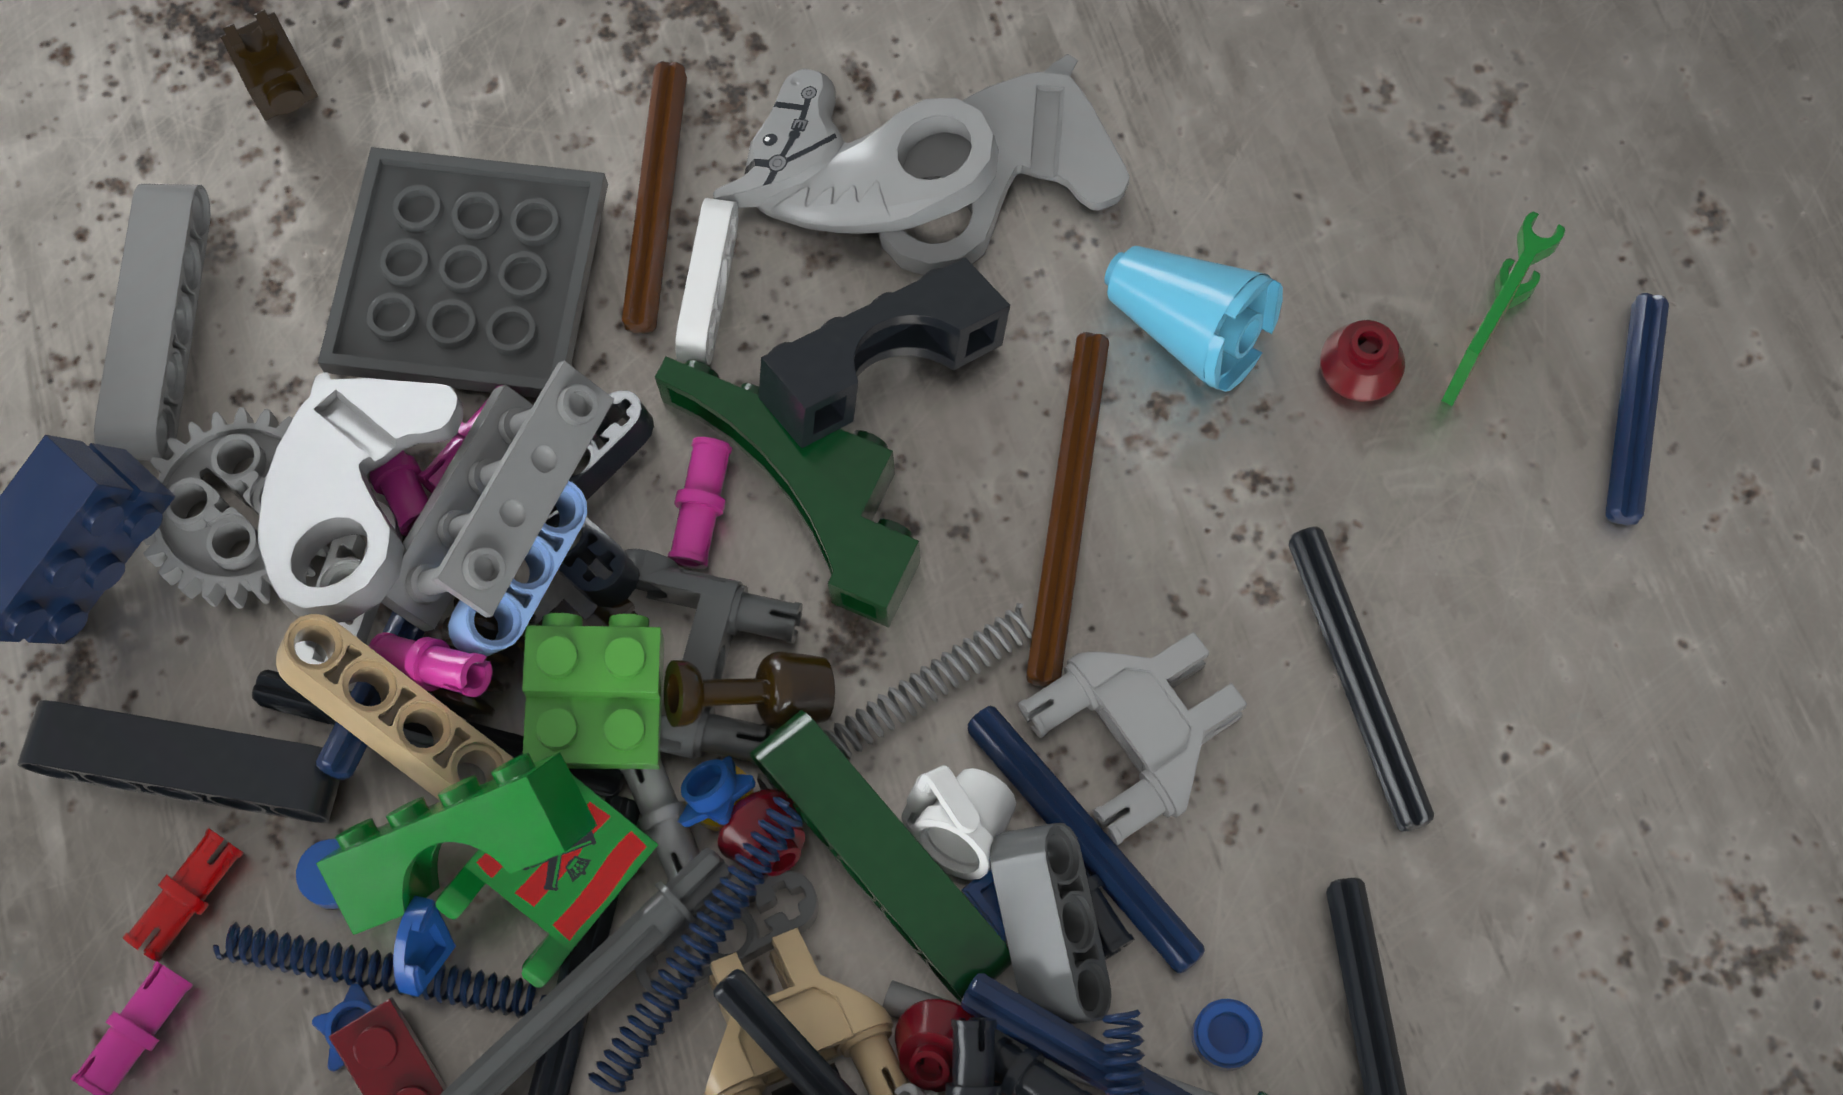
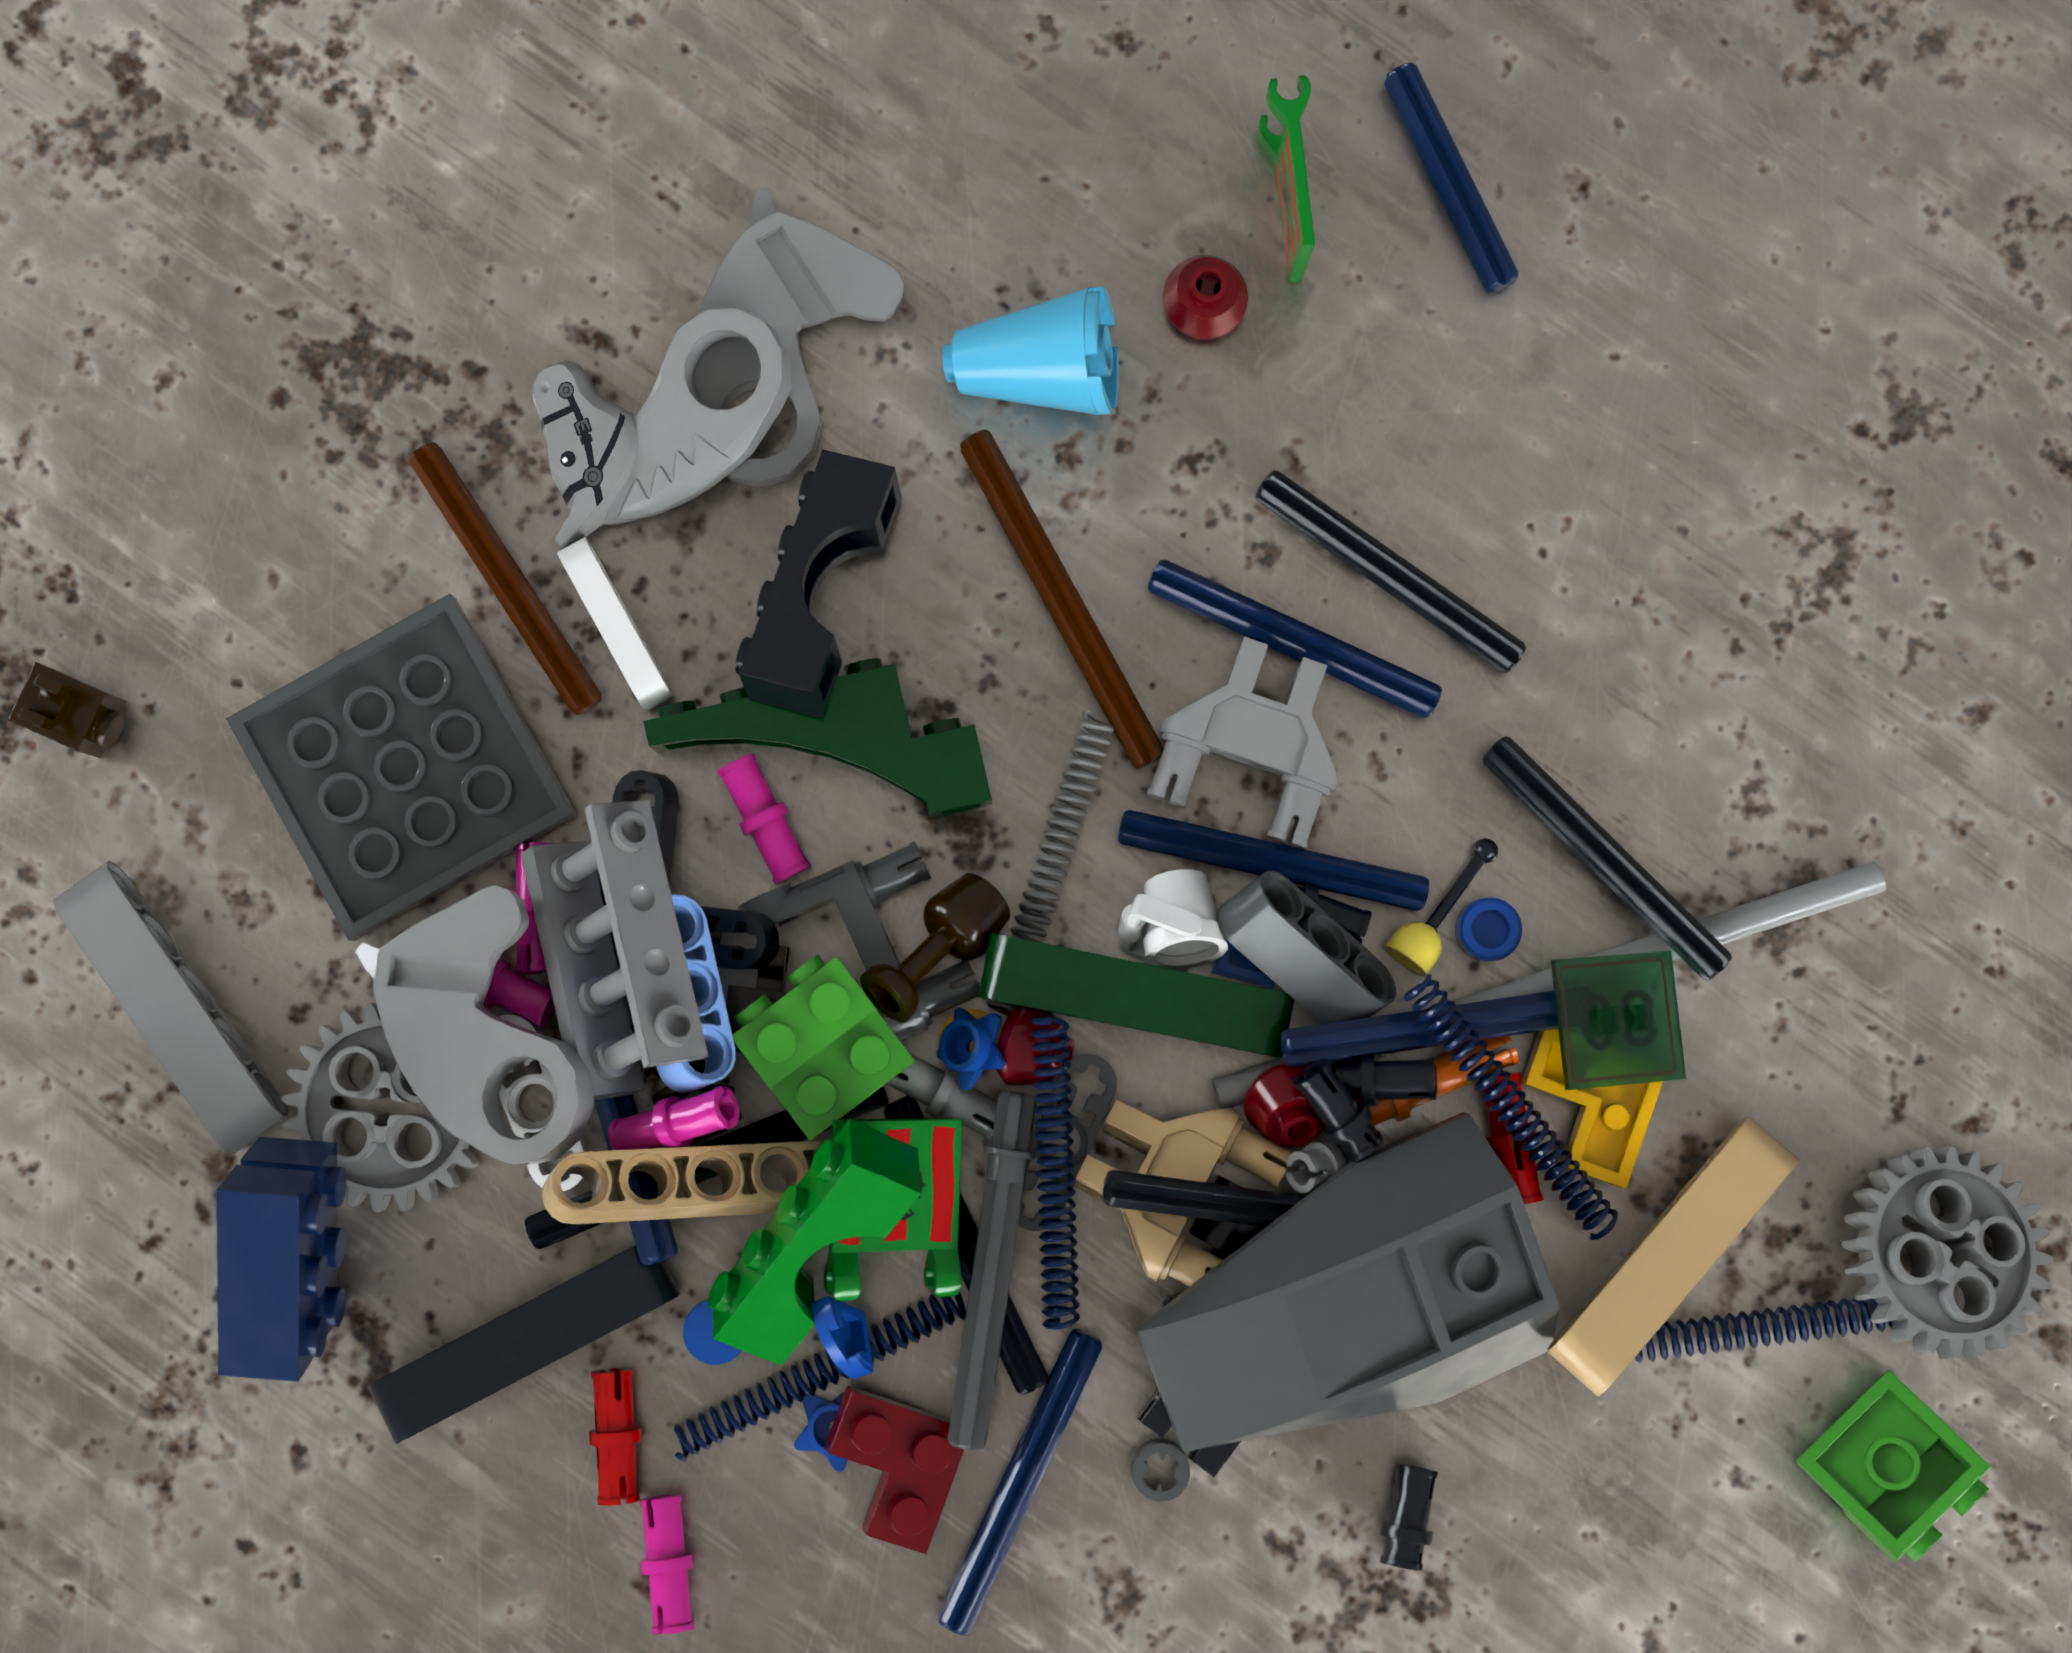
camera: 45 degrees left, 15 degrees up
none -> dark blue axle [1148,560,1442,718]
none -> hinge [1384,838,1498,977]

